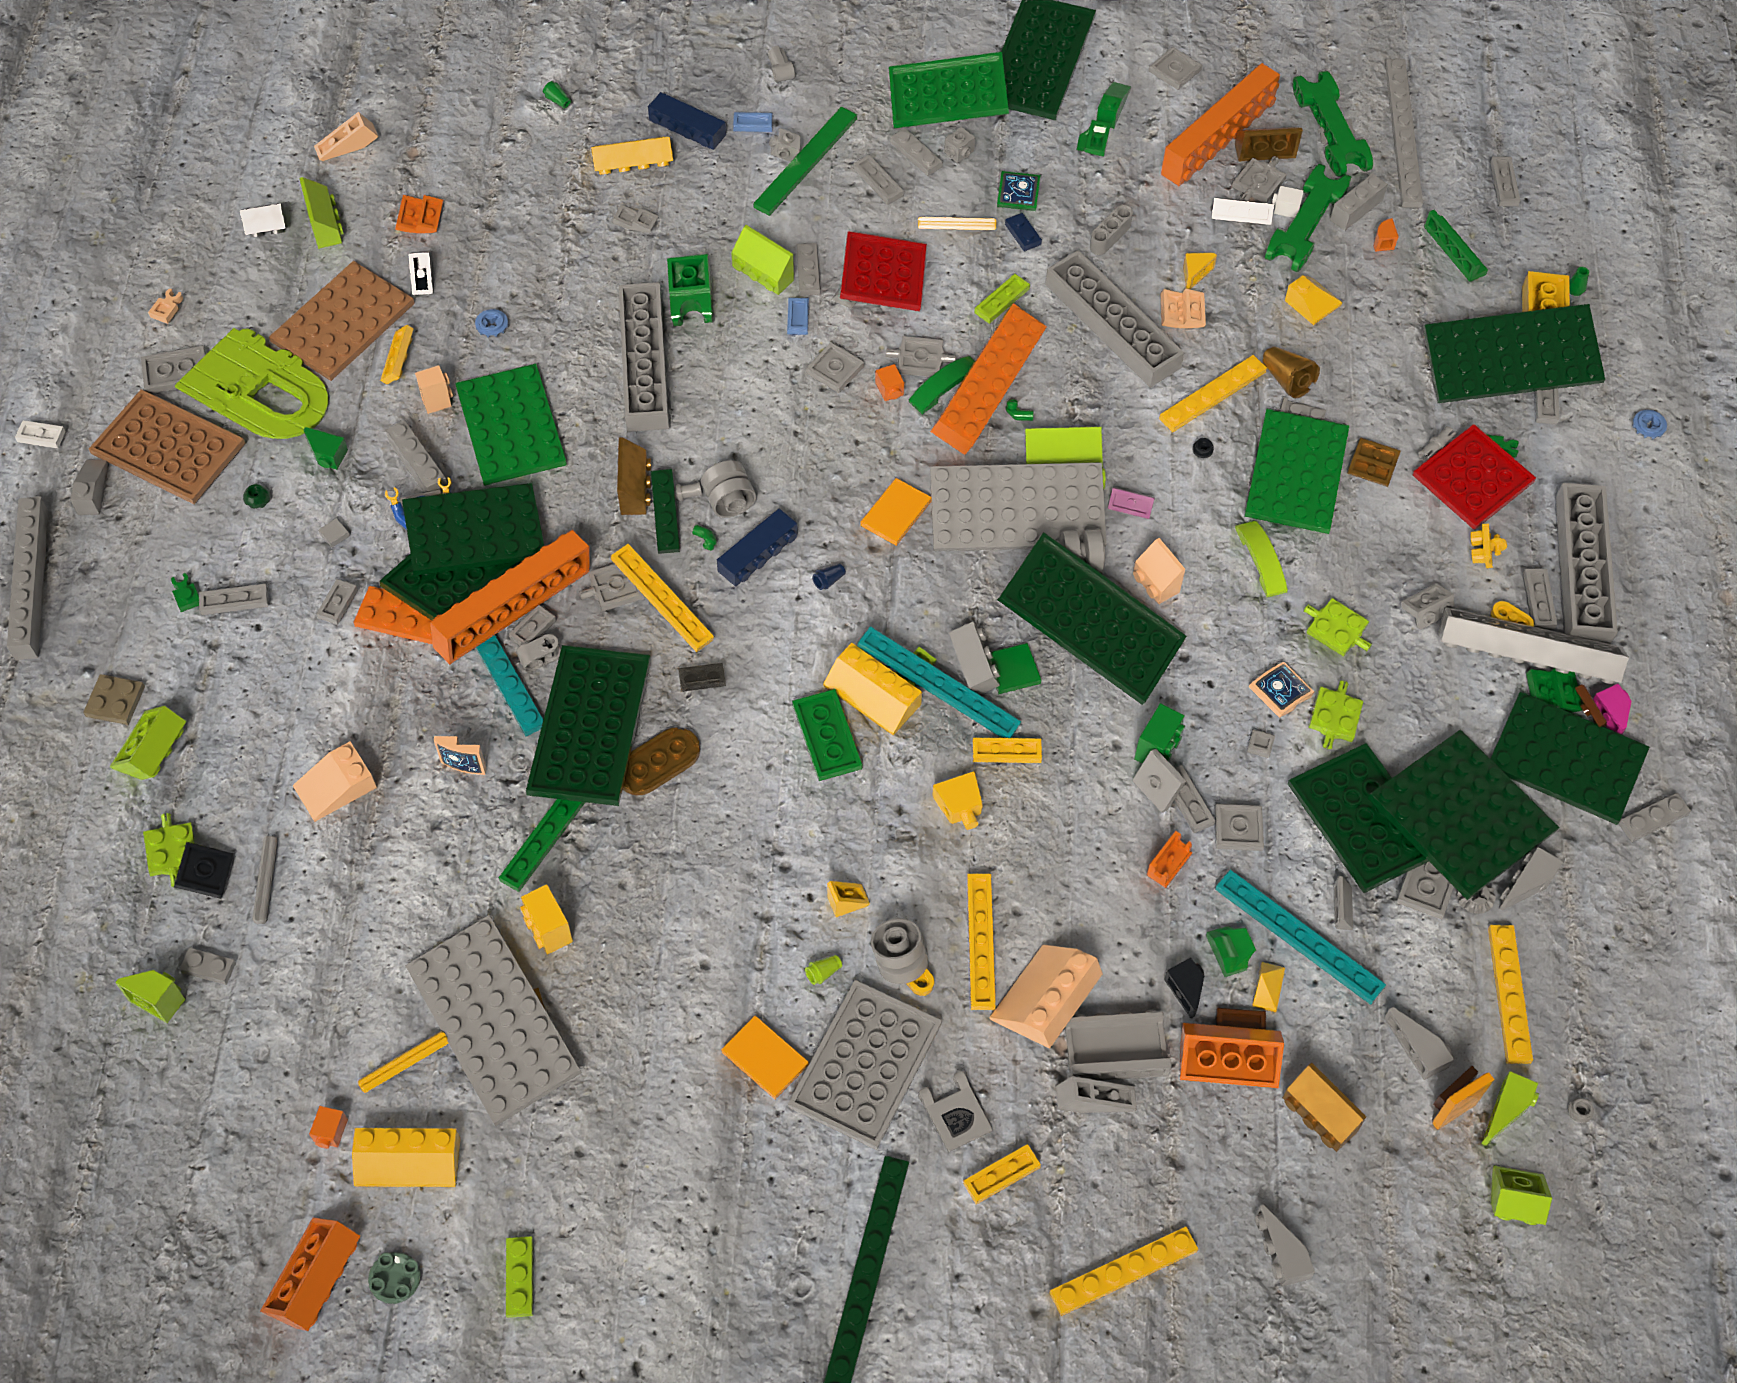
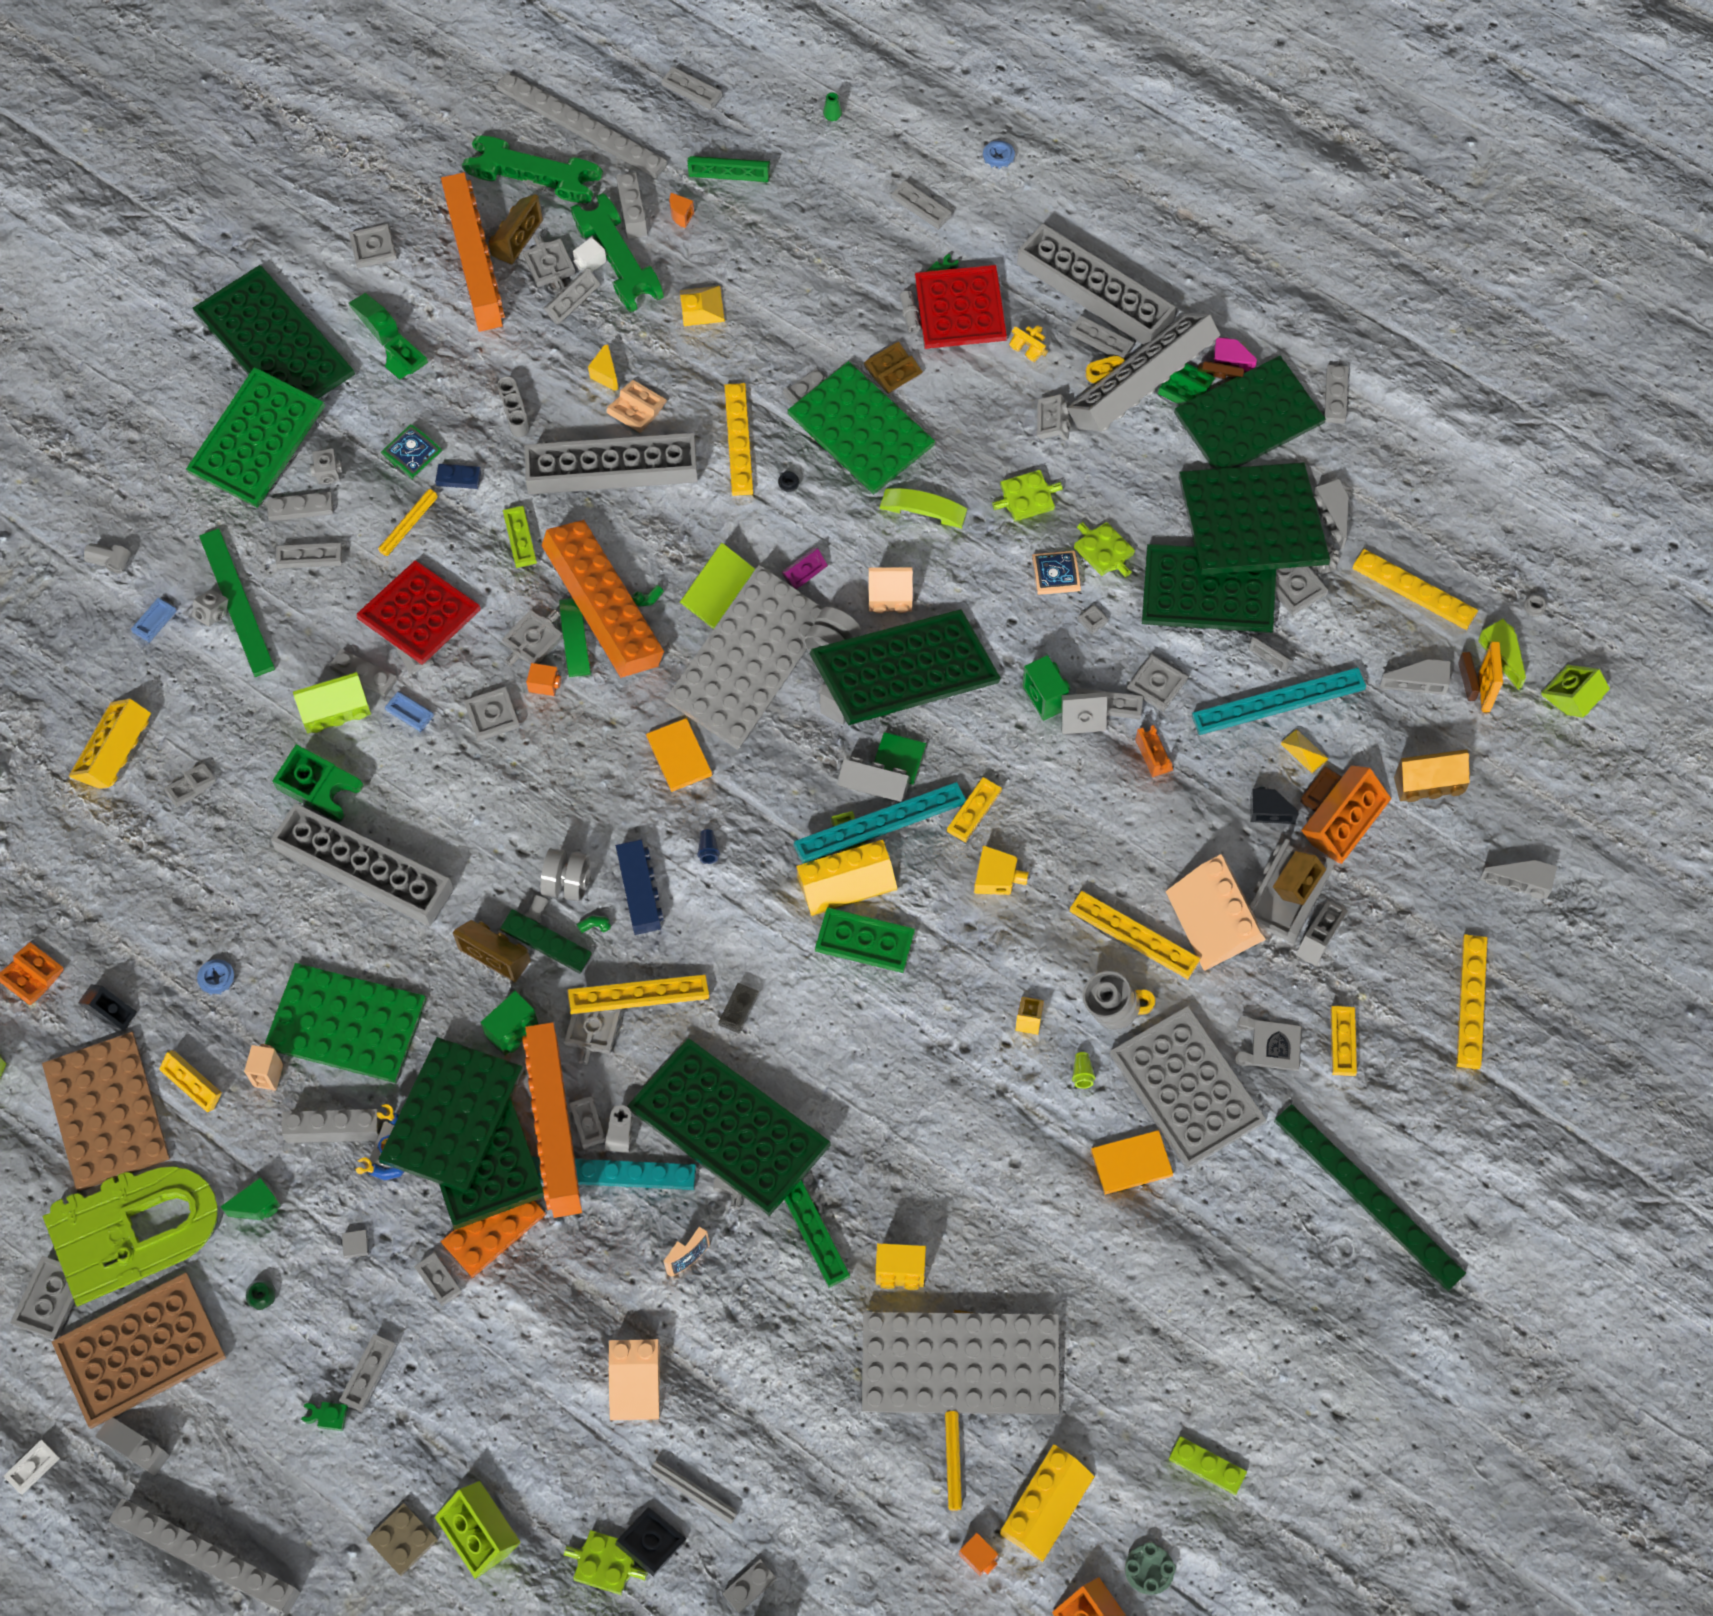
camera: 55 degrees left, 5 degrees up
pearl gold tile [623,728,700,795] -> none
dark blue brick [648,92,726,150] -> none
green slope [1206,926,1256,977] -> none
pearl gold cone [1263,347,1320,399] -> none
dark green plate [1423,304,1606,403] -> none
yellow slope [1522,271,1570,312] -> none
none -> green brick [480,991,539,1056]
none -> pearl gold brick [1273,851,1327,905]

